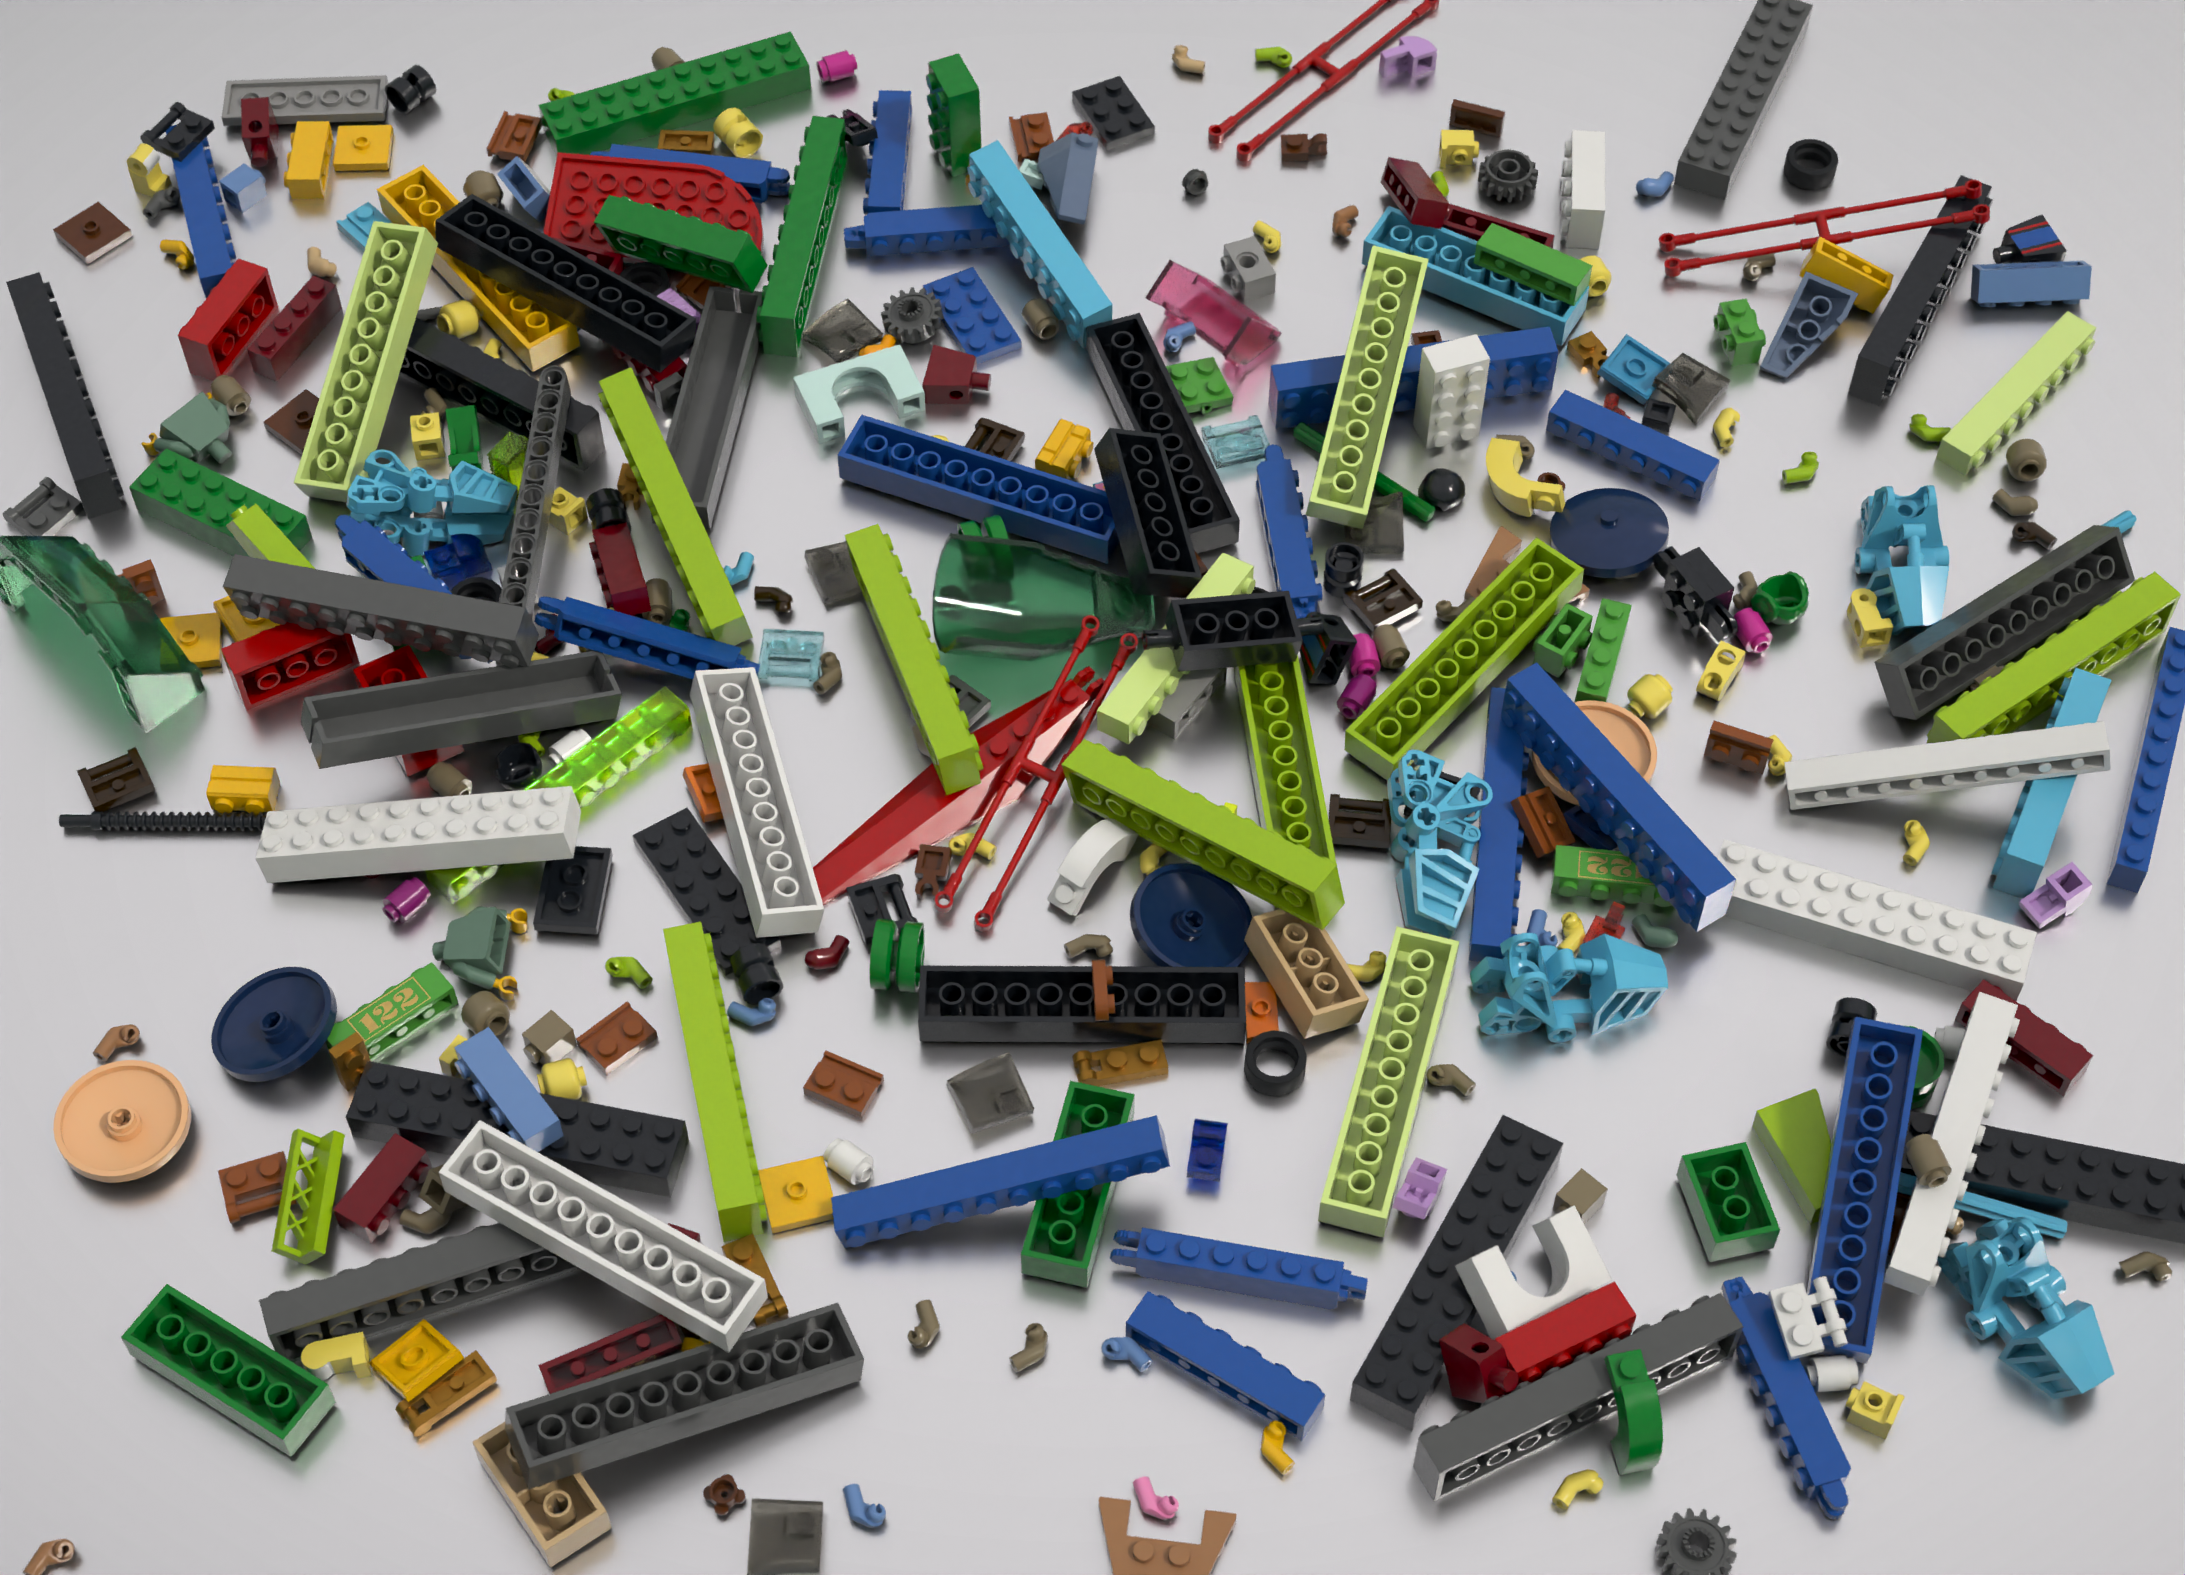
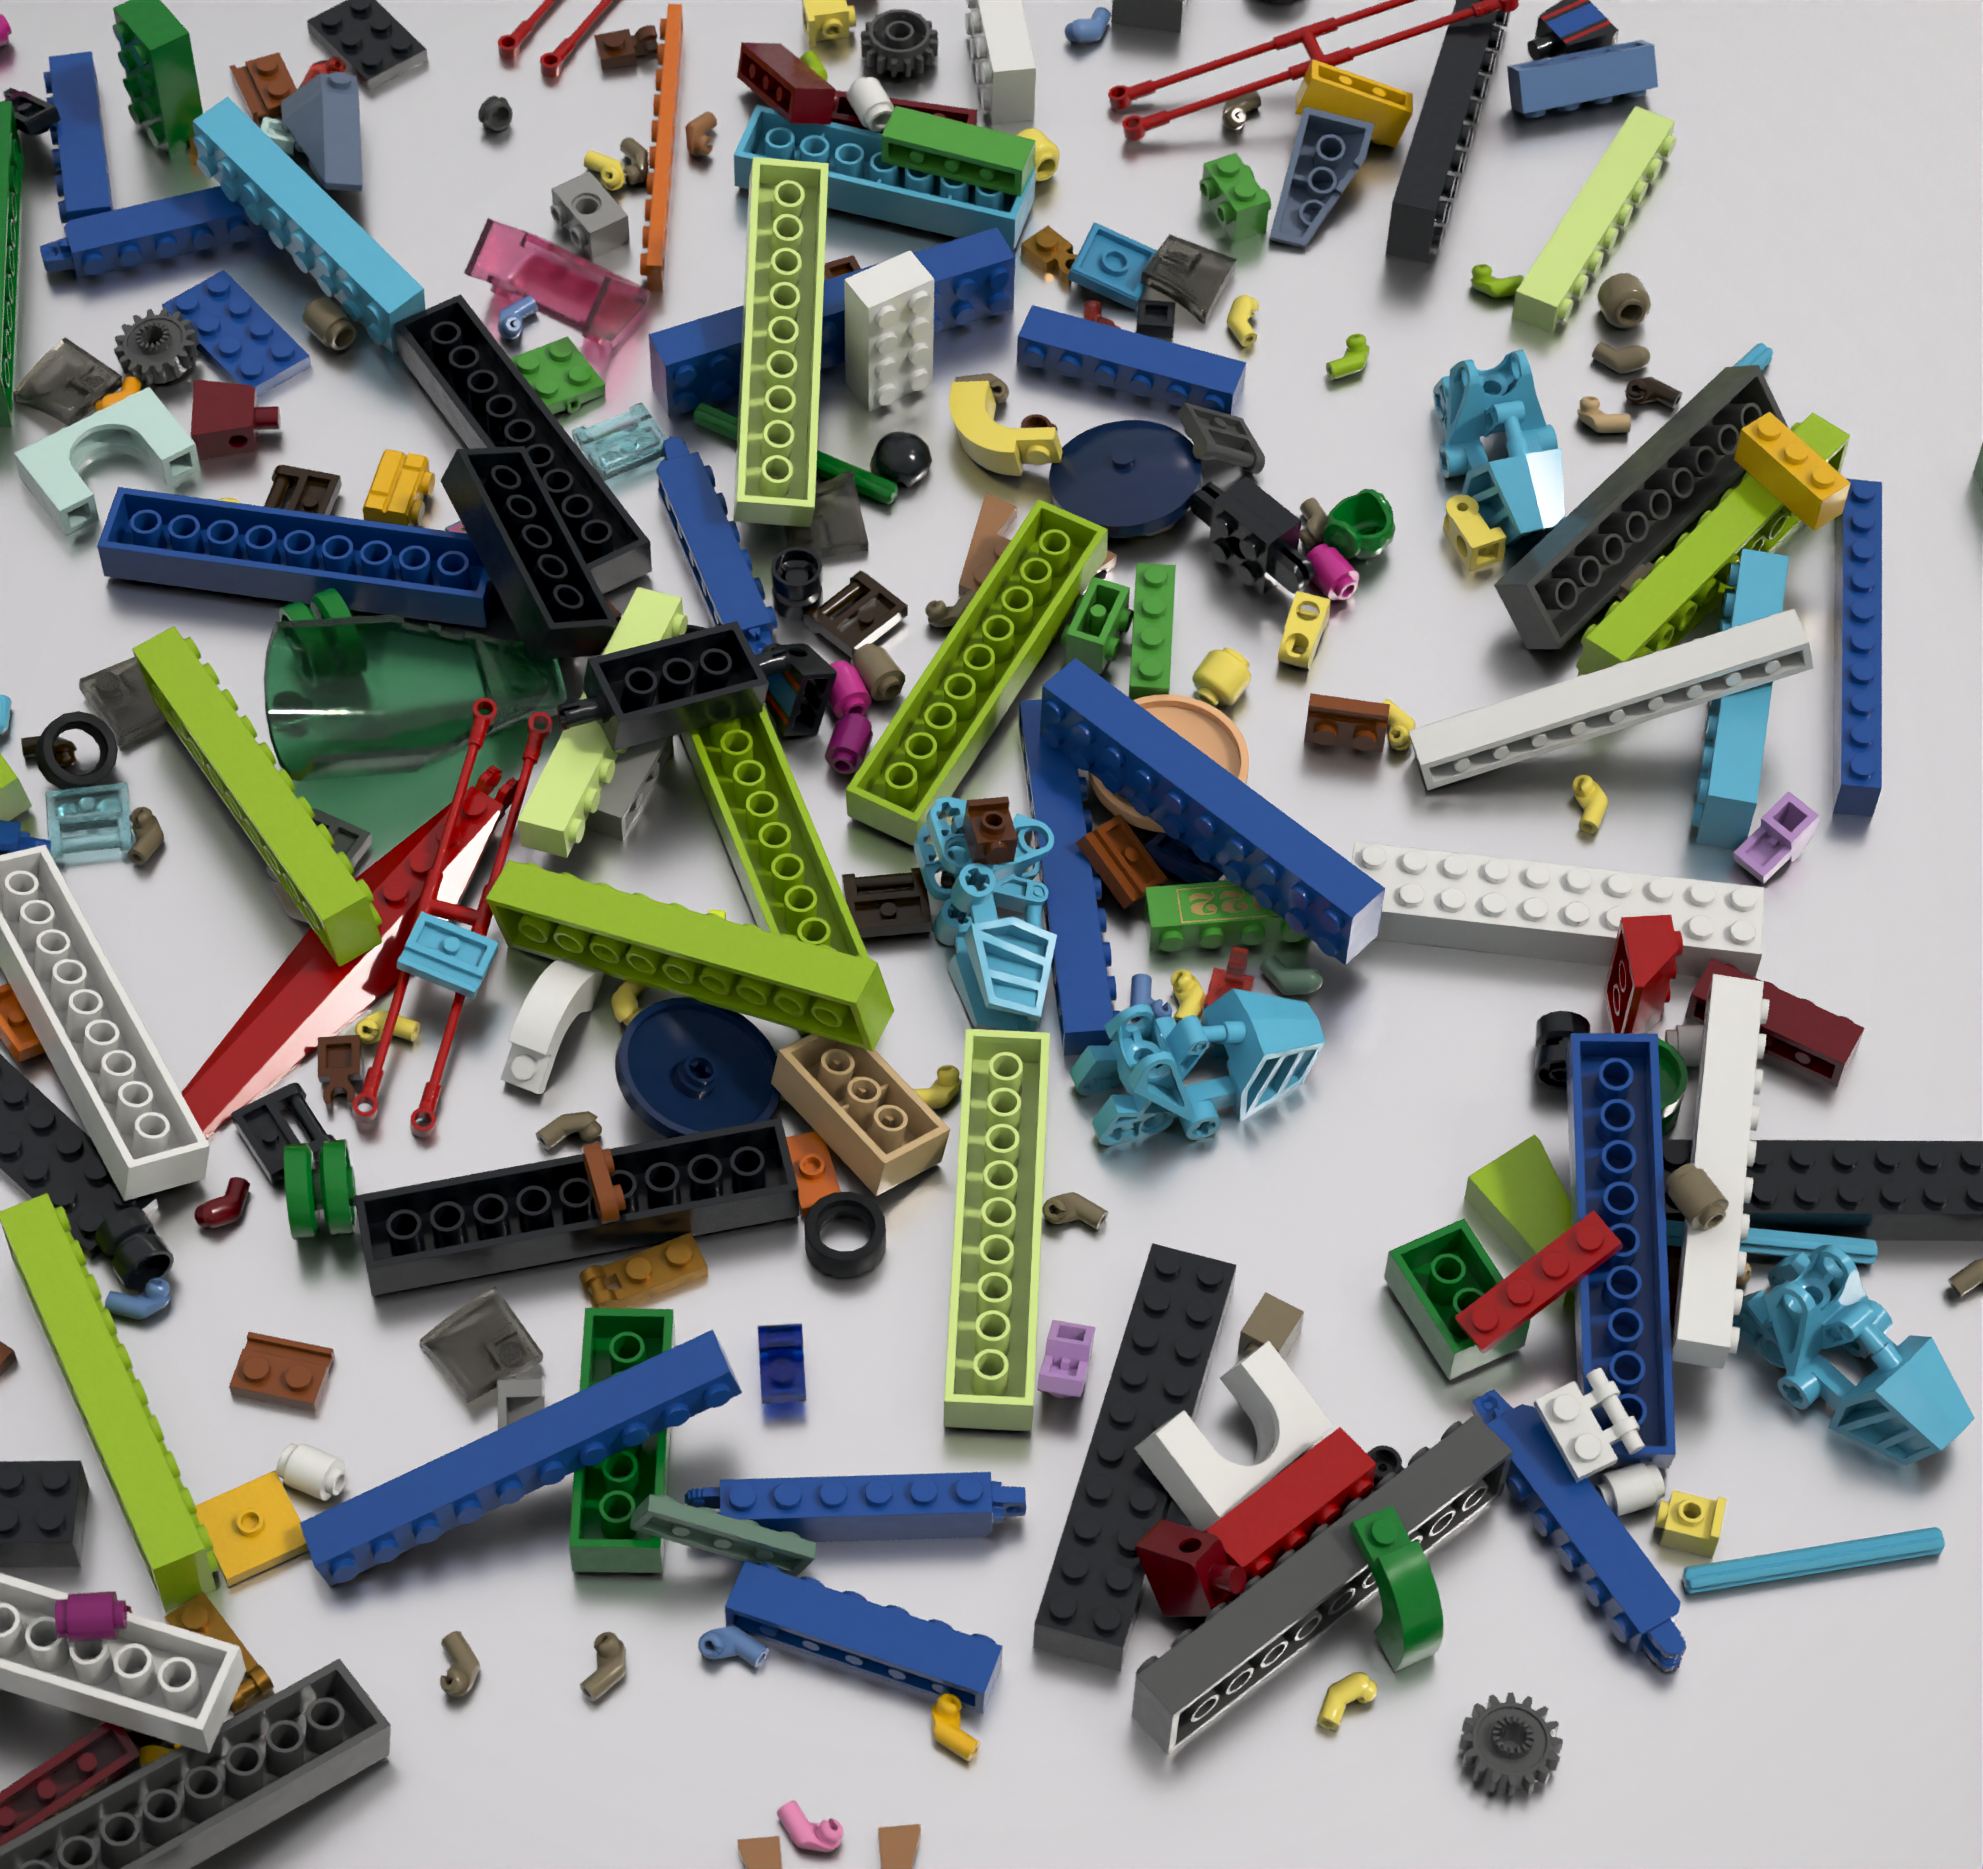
camera: 15 degrees left, 0 degrees up
none -> black tyre [35,711,118,793]
none -> magenta brick [55,1591,127,1642]
none -> medium azure plate [397,911,499,999]
none -> light grey panel [497,1376,545,1430]
none -> dark tan arm [620,137,649,185]
none -> sand green plate [630,1494,816,1577]
none -> orange plate [640,4,683,291]
none -> white brick [847,77,894,132]
none -> reddish brown brick [962,796,1018,864]
none -> dark grey plate [1177,402,1265,474]
none -> black plate [1367,1445,1404,1487]
none -> red plate [1455,1210,1623,1355]
none -> tan arm [1577,396,1631,433]
none -> red slope [1604,915,1683,1034]
none -> medium azure axle [1682,1527,1945,1594]
none -> yellow brick [1734,411,1851,531]

